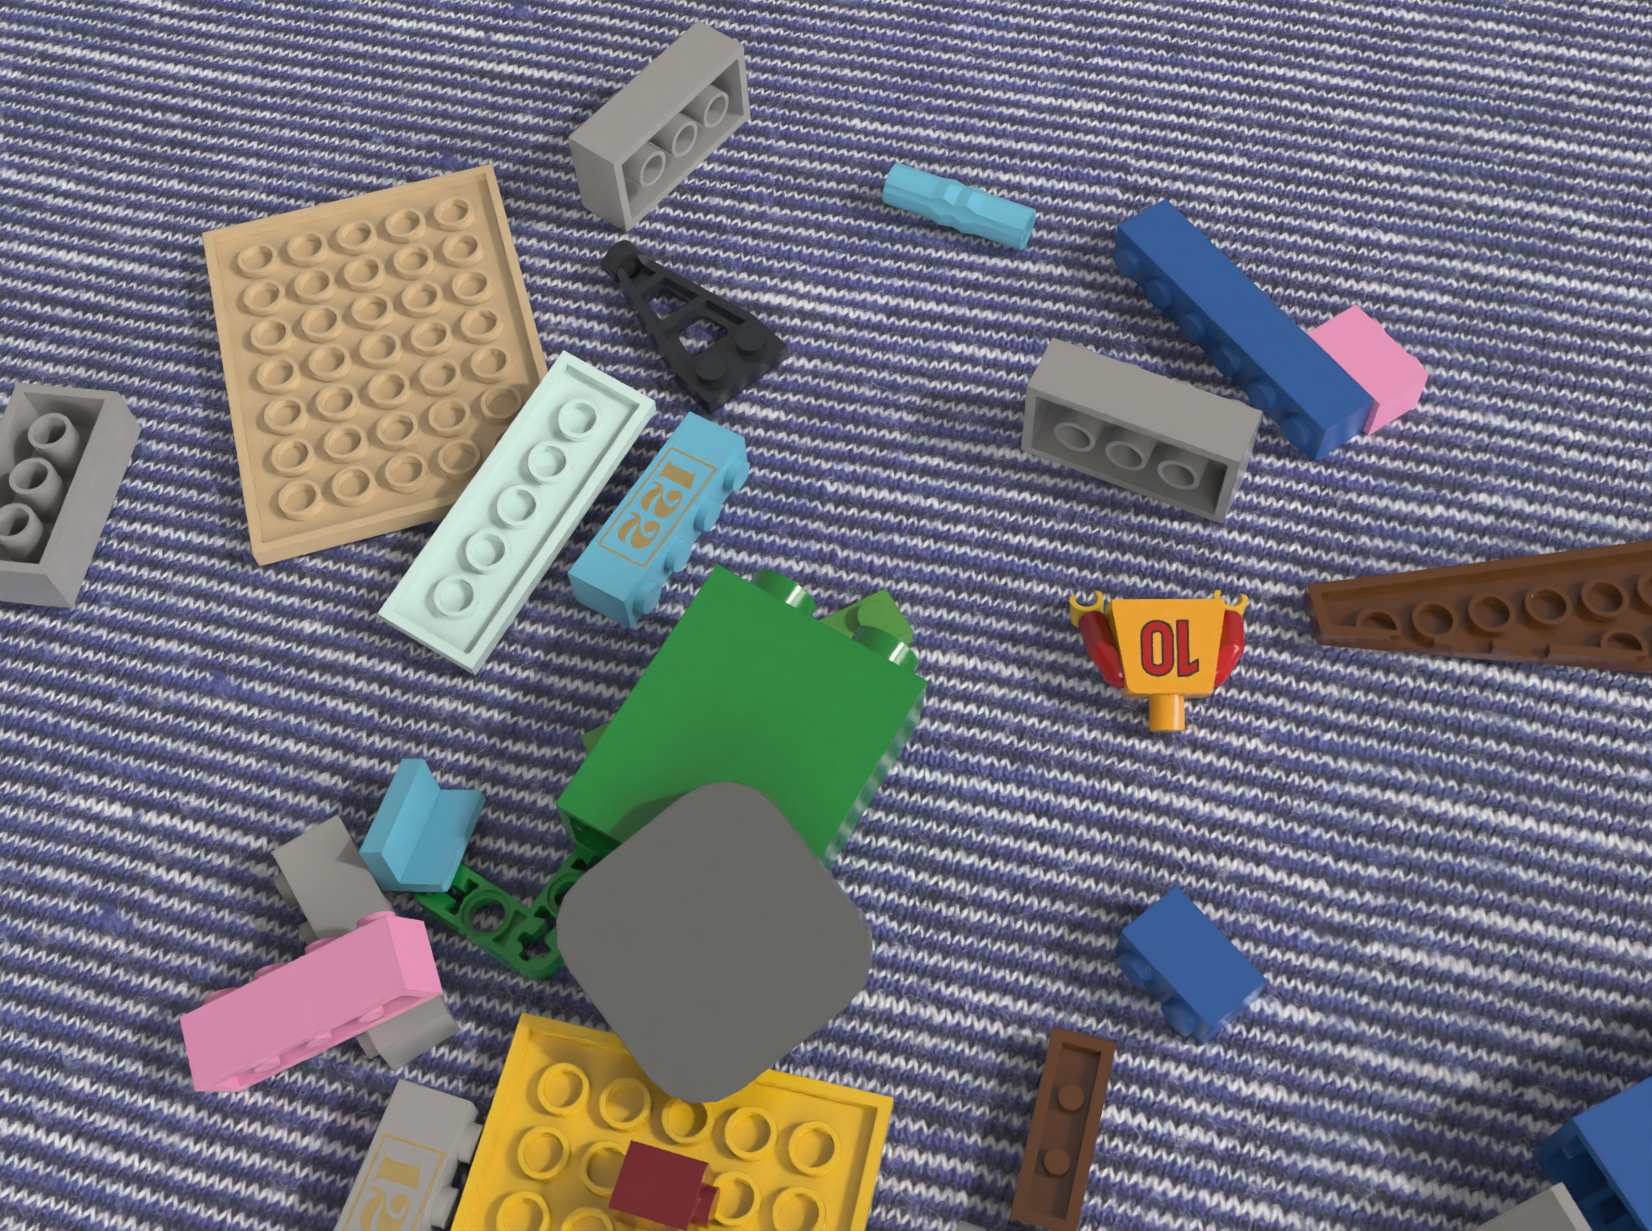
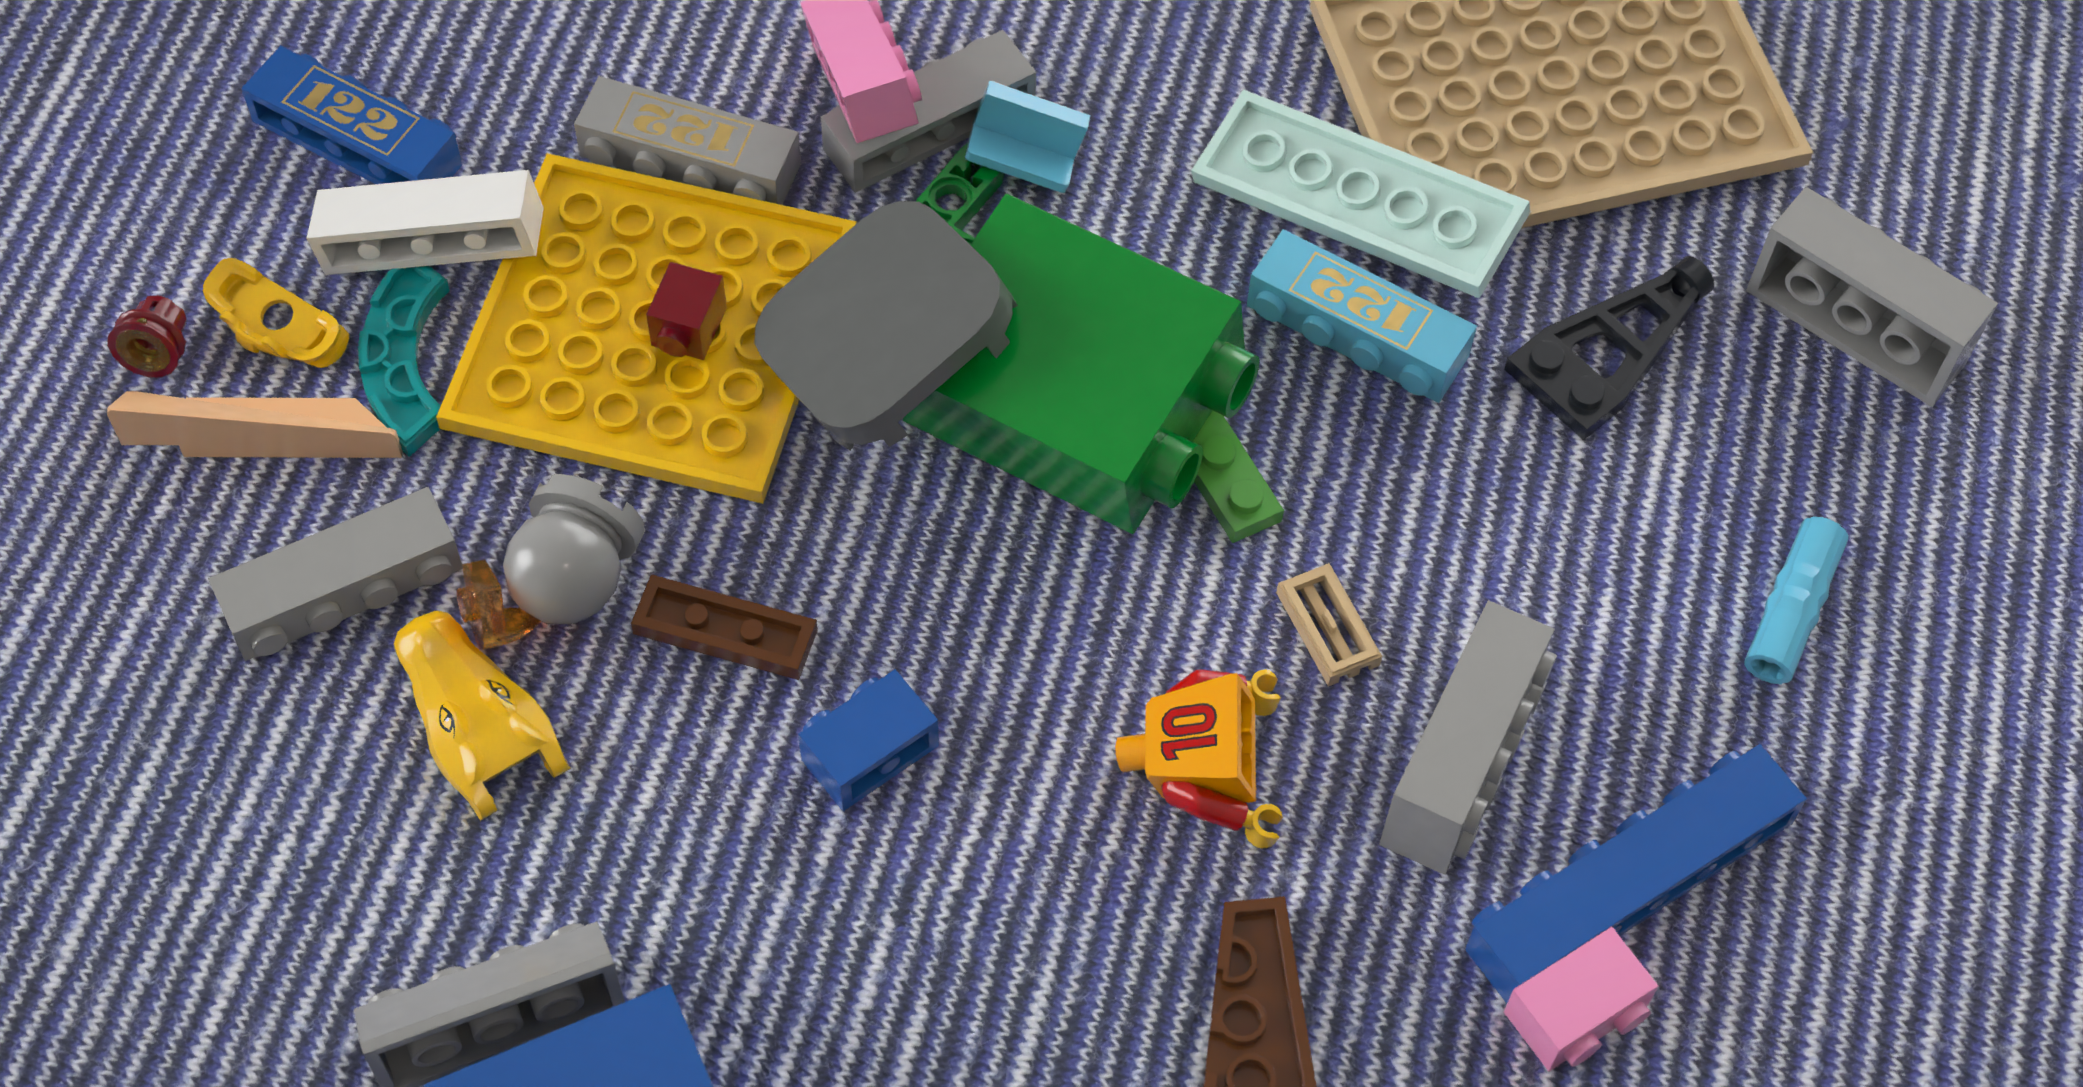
camera: 85 degrees right, 0 degrees up
none -> tan tile [1276,563,1382,687]

